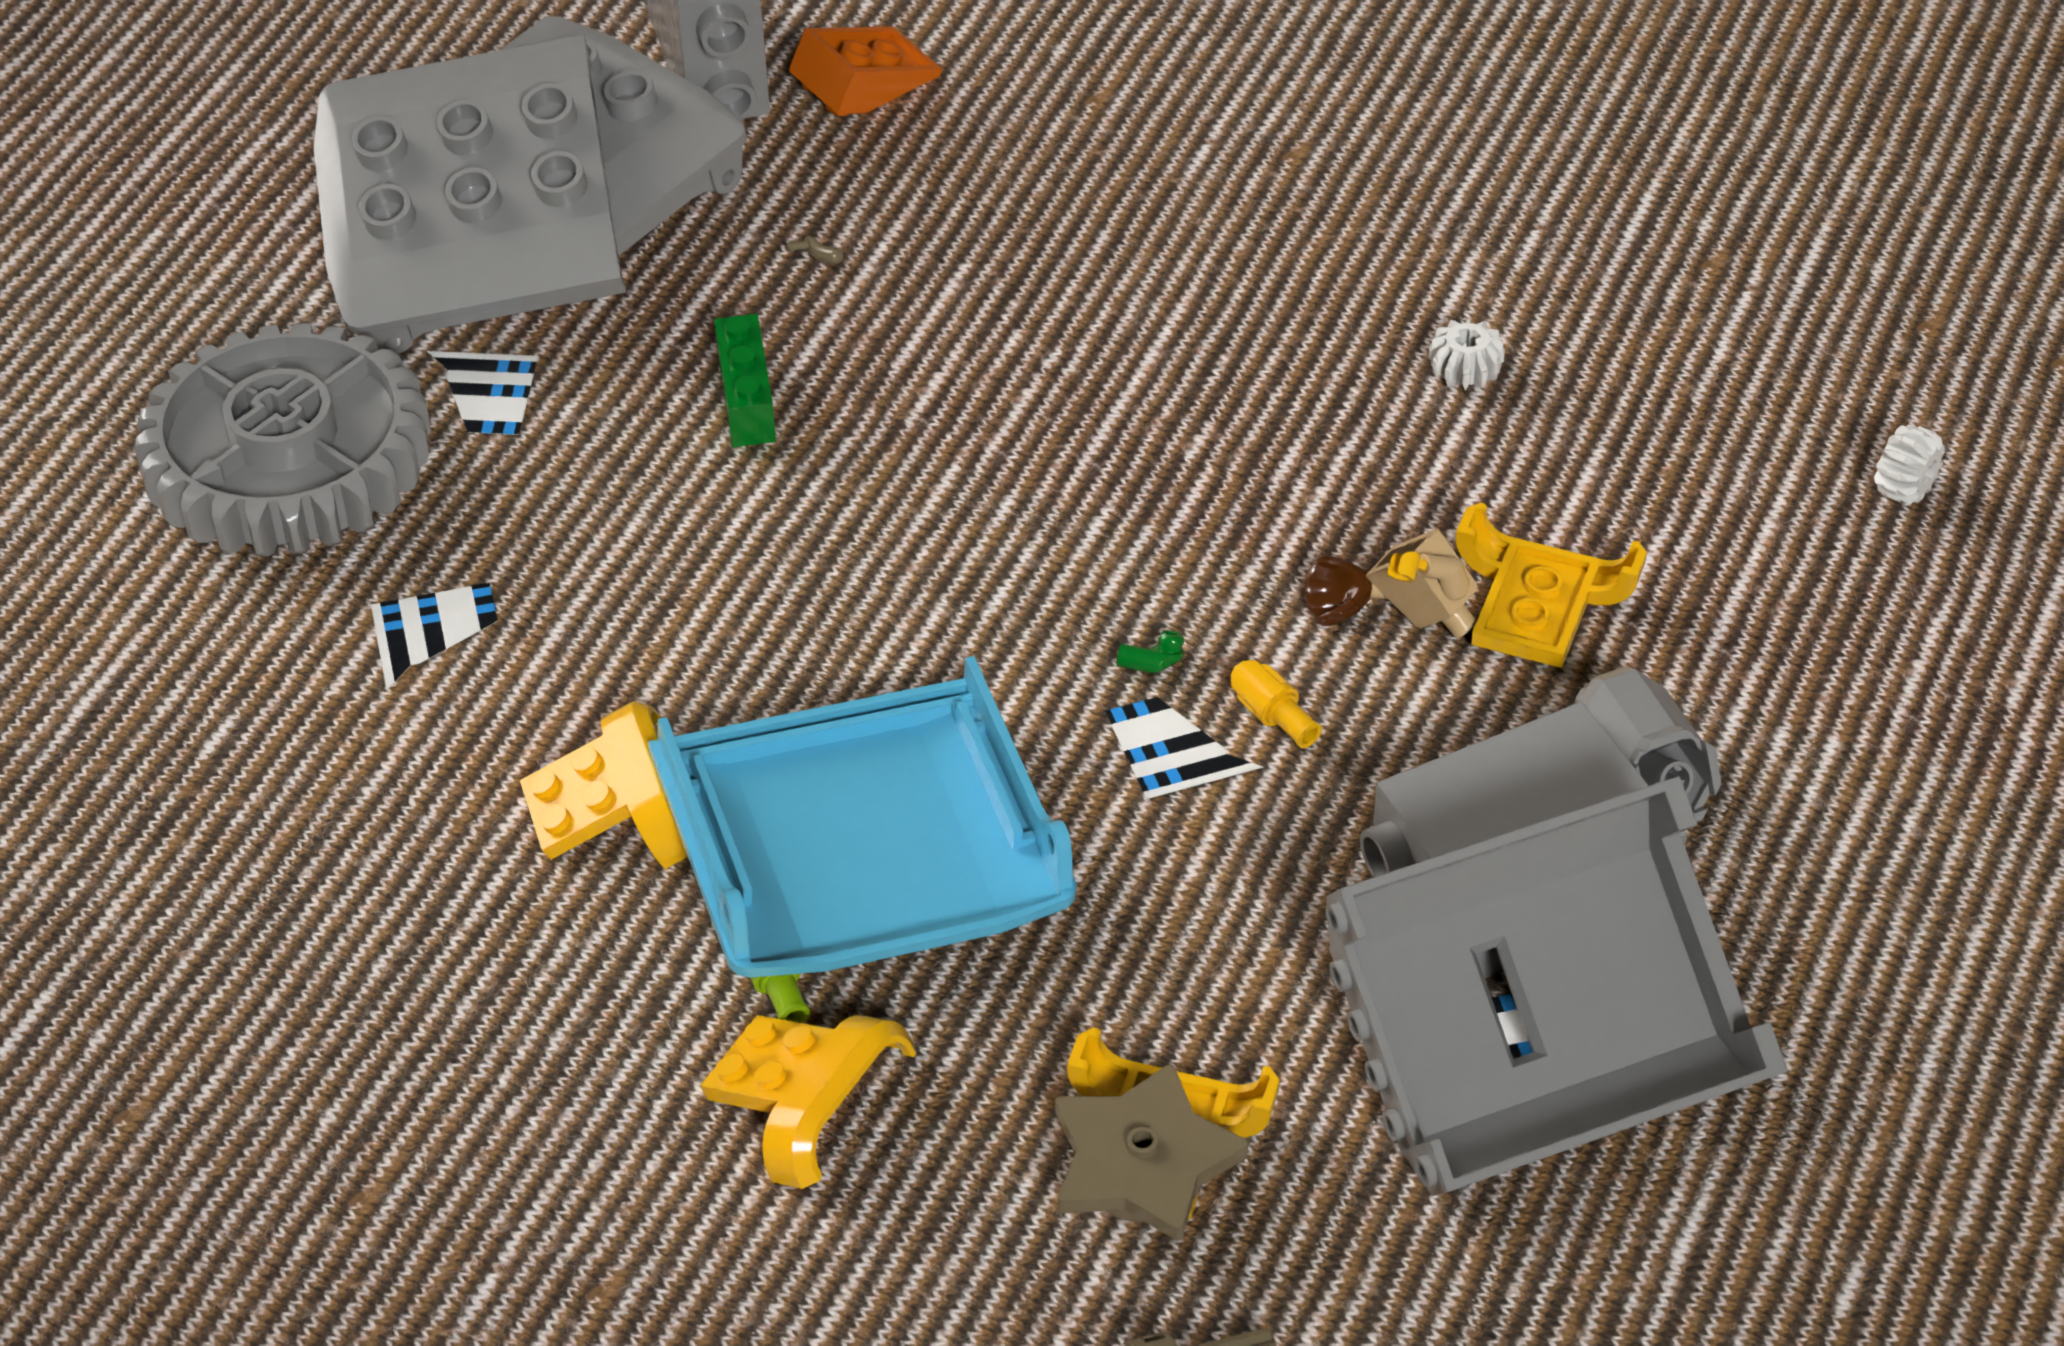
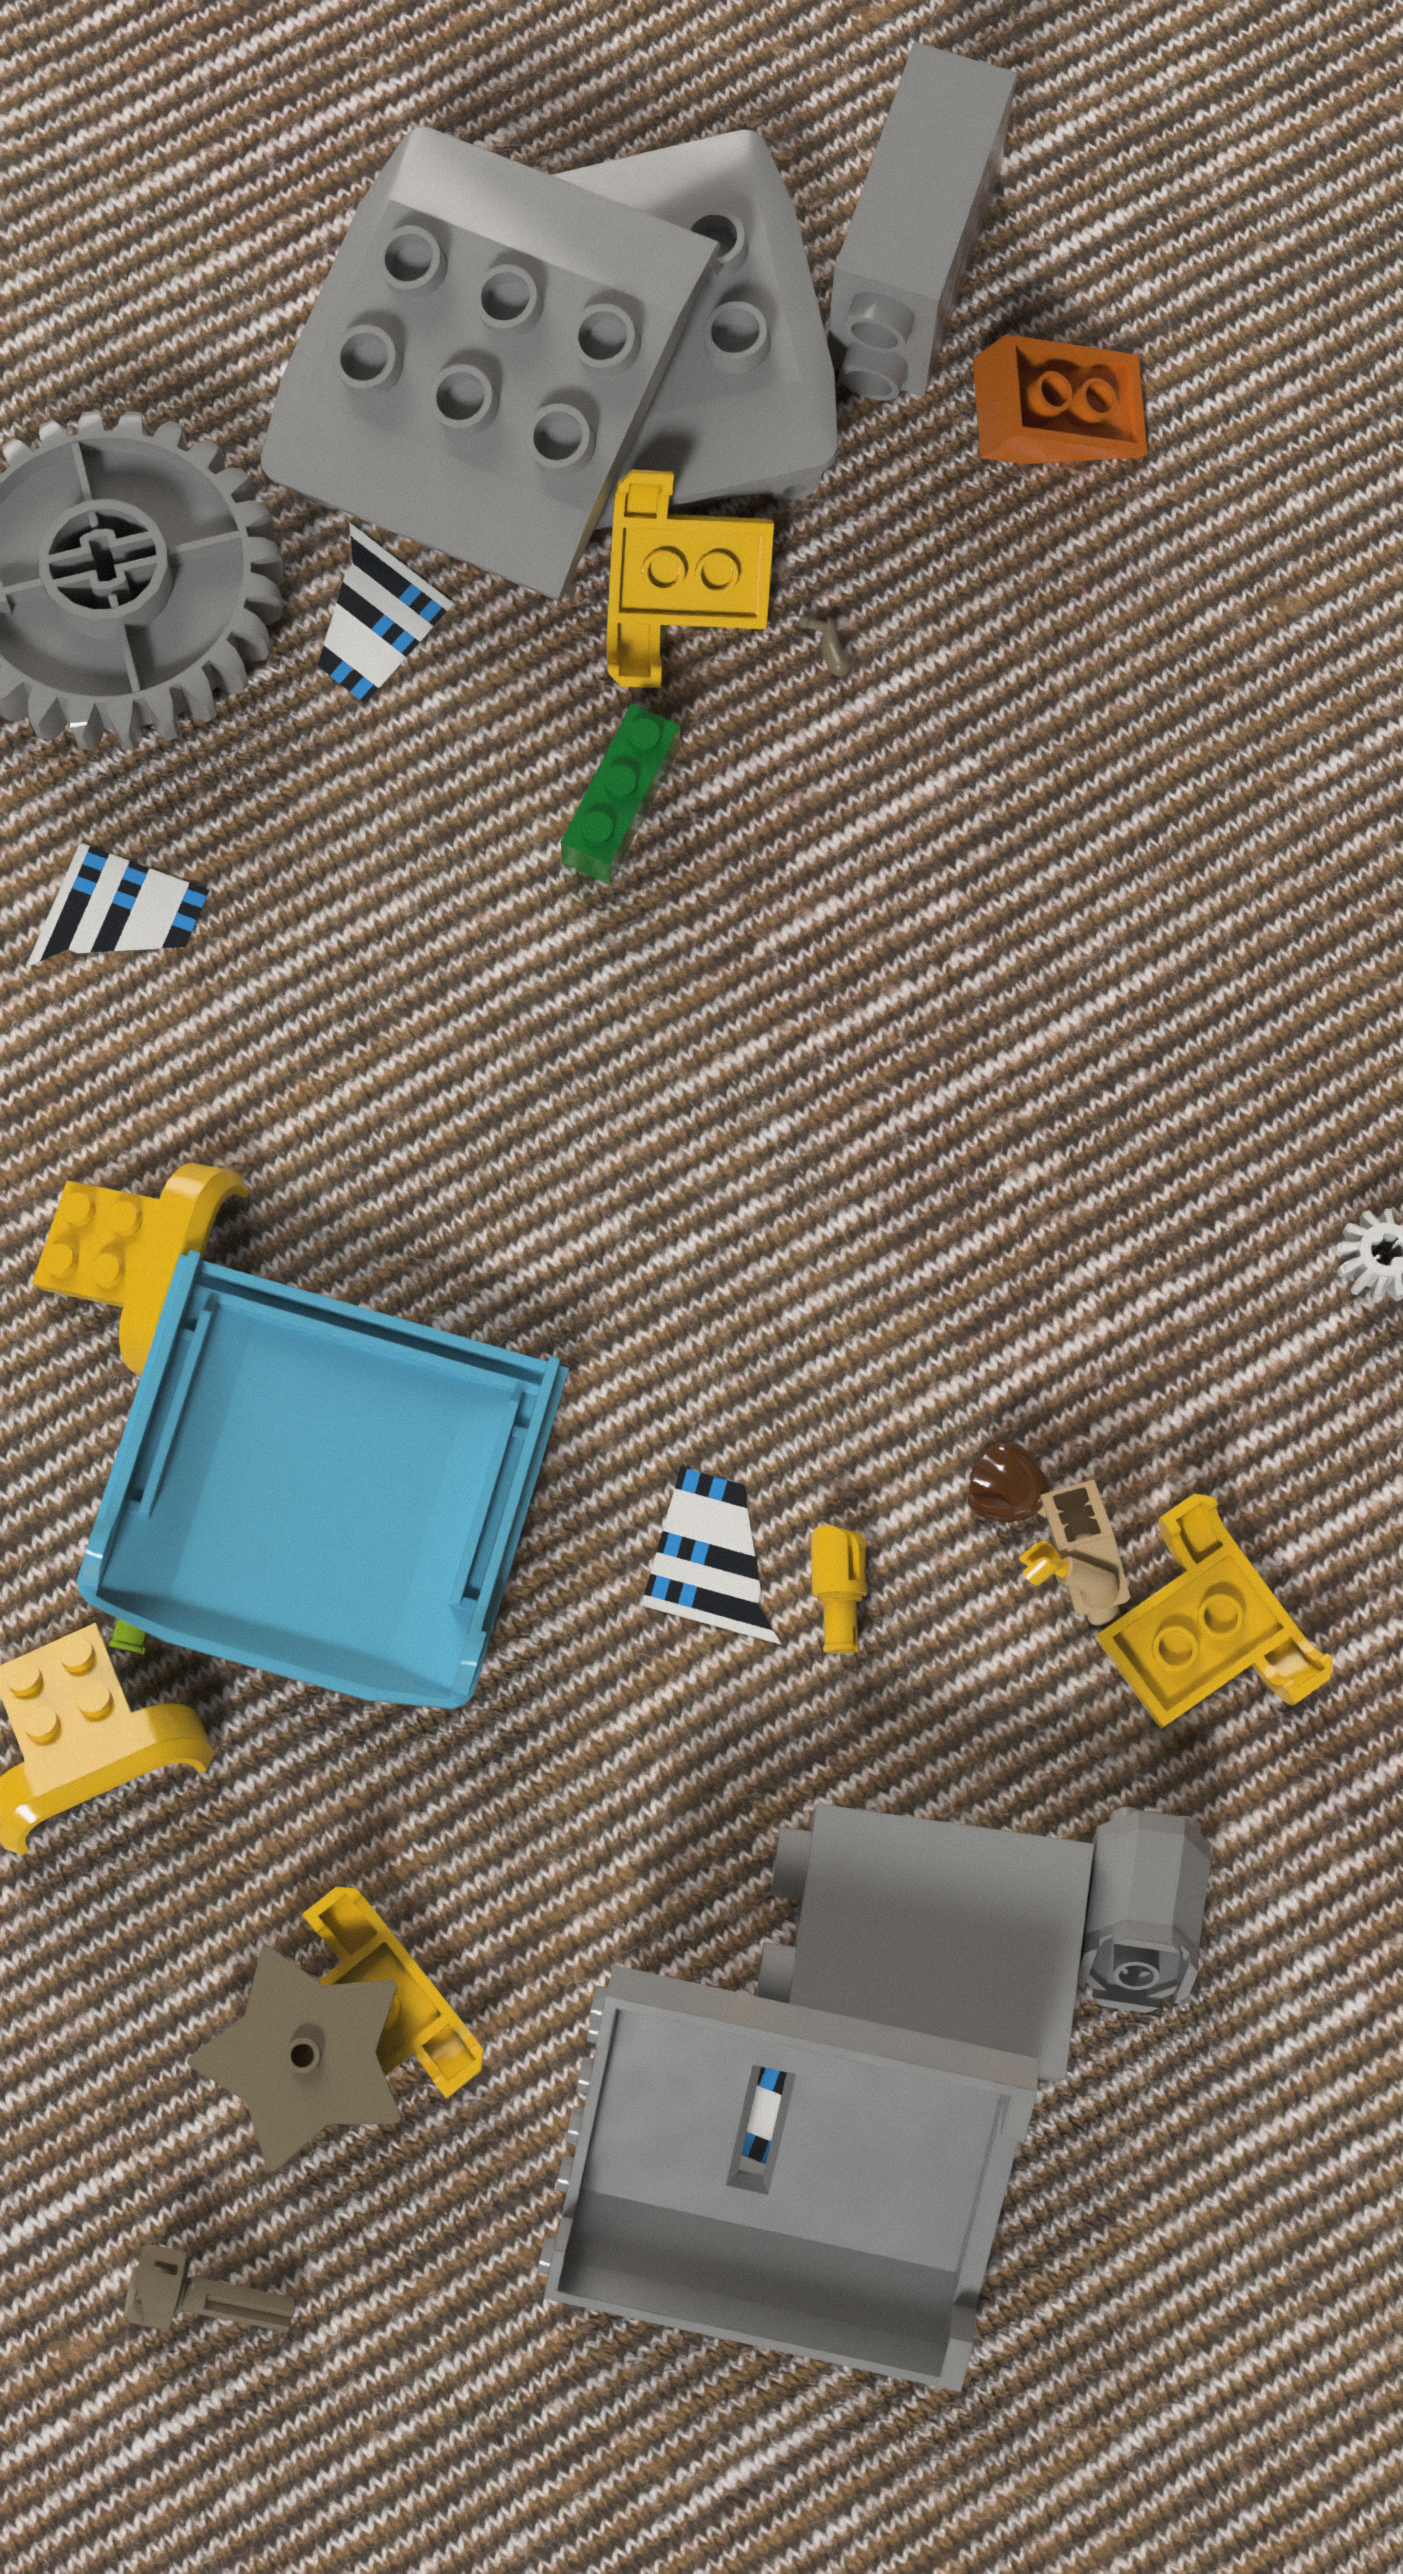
camera: 30 degrees right, 30 degrees up
green arm [1116,630,1185,674] -> none
none -> yellow piece [606,469,774,688]

